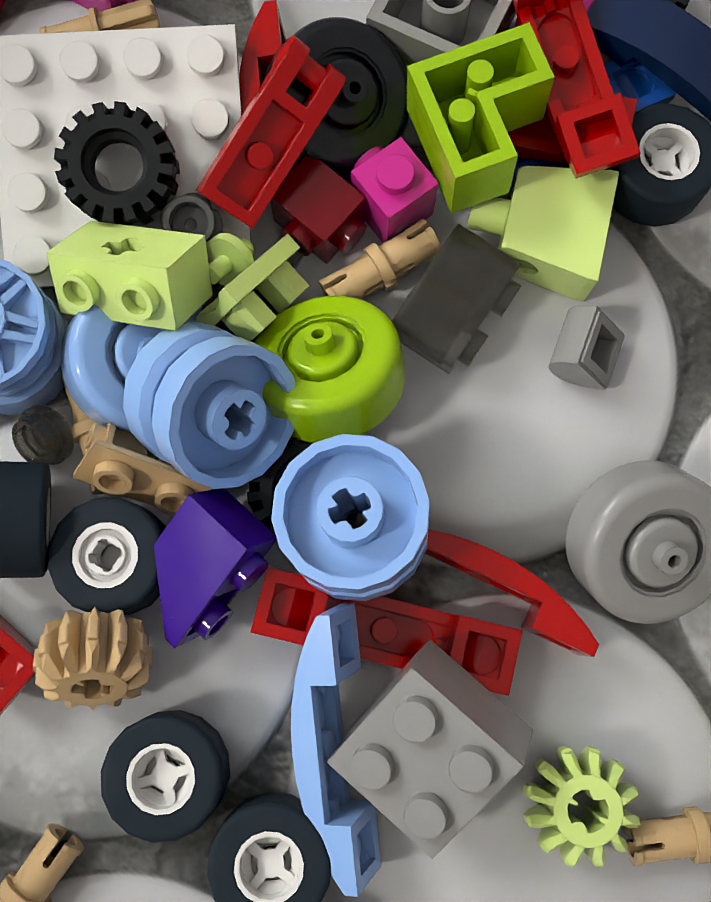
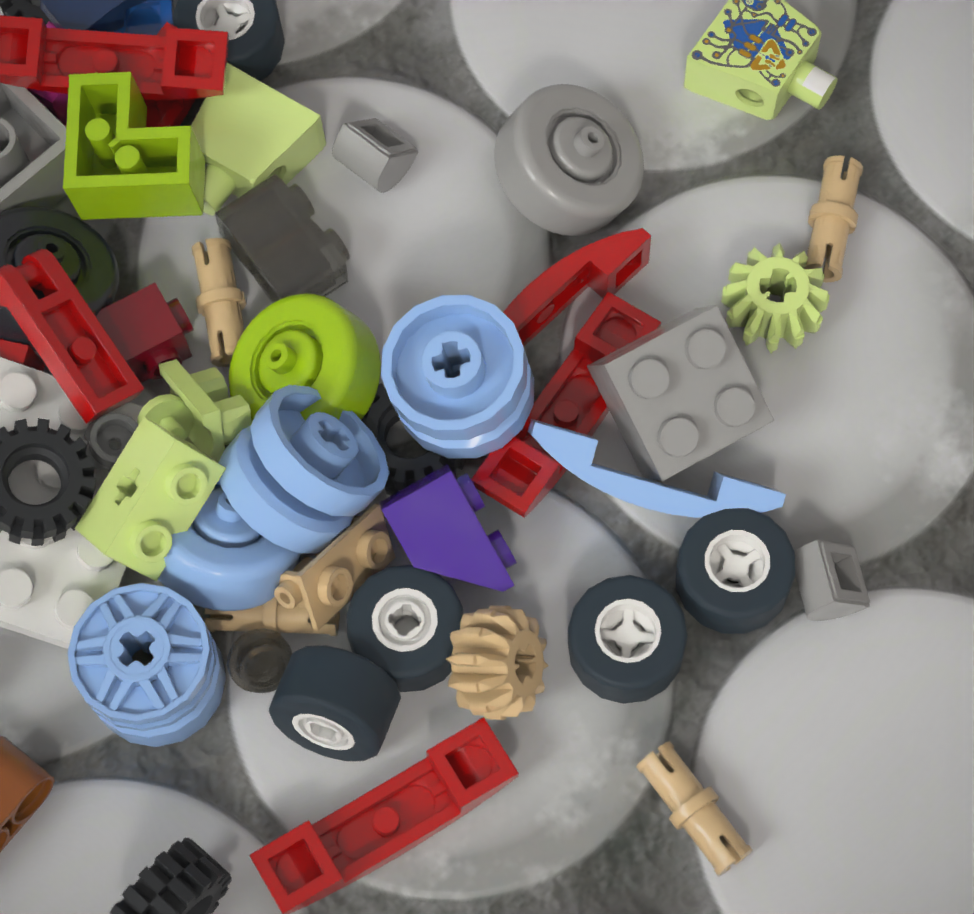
camera: 65 degrees left, 10 degrees down
dark pink brick [351,137,439,243] -> none

